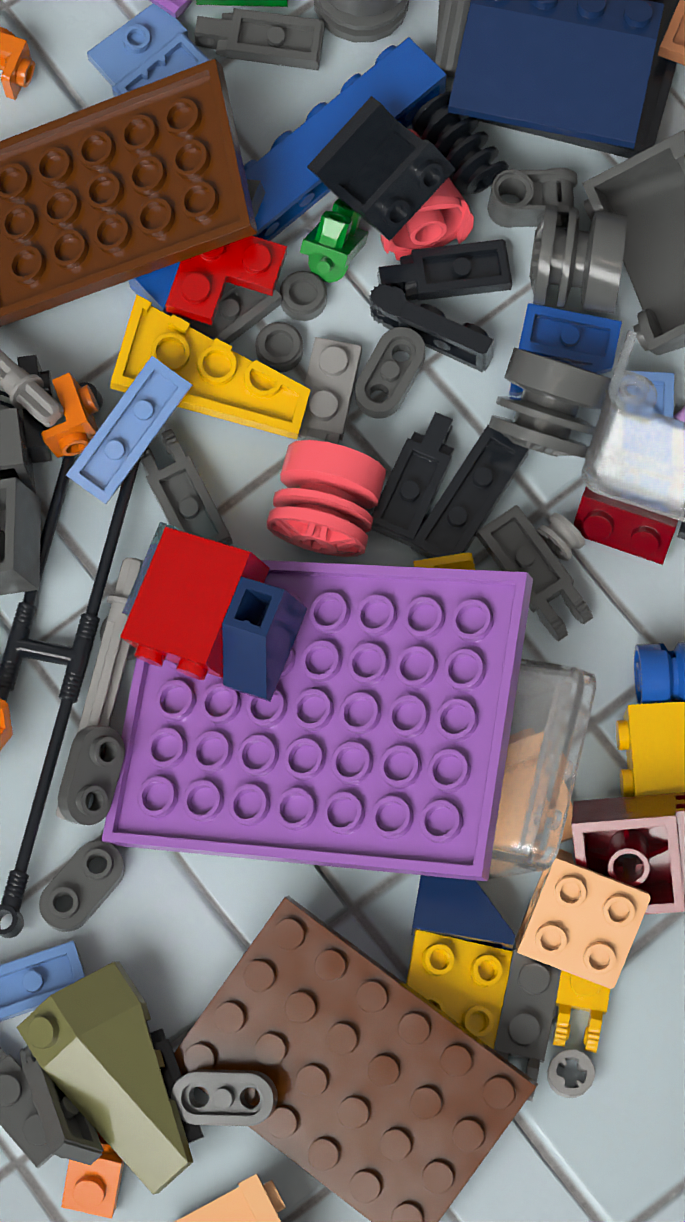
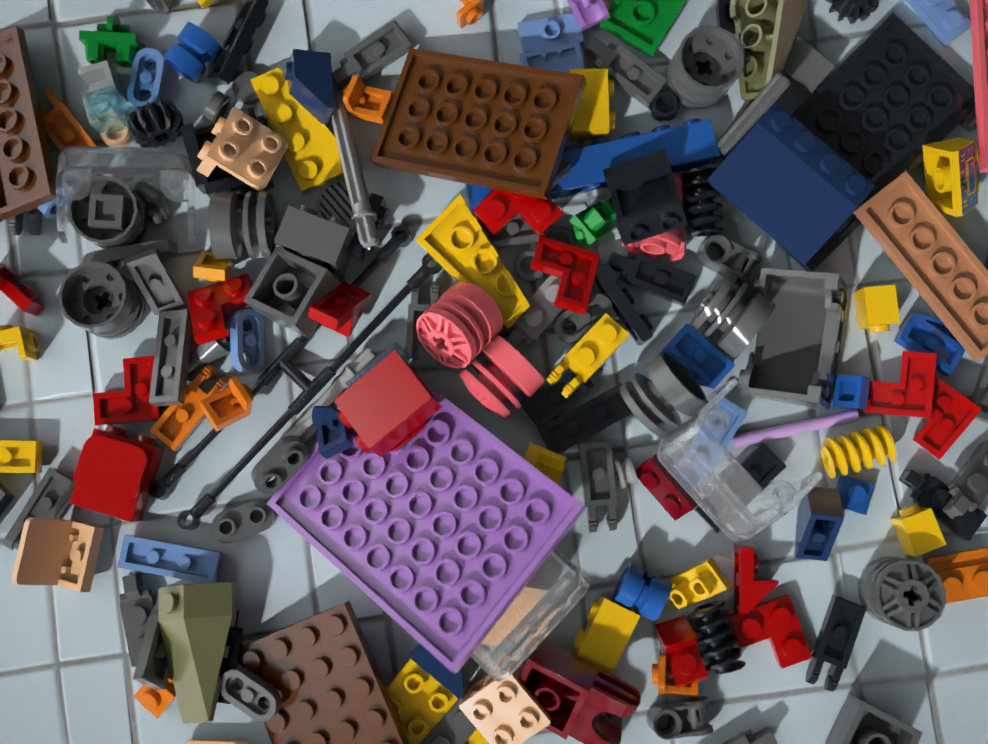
camera: 25 degrees right, 10 degrees up
orange bracket [41,372,99,458] -> none
medium blue plate [66,356,193,504] -> none
dark blue slope [222,576,307,702] -> none
none -> red slope [308,281,371,337]
none -> dark blue plate [311,406,354,459]
none -> coral wheel [416,282,503,369]
none -> red plate [530,236,600,315]
none -> yellow hinge [546,313,630,398]
none -> yellow brick [569,69,615,140]
none -> black plate [648,91,679,122]

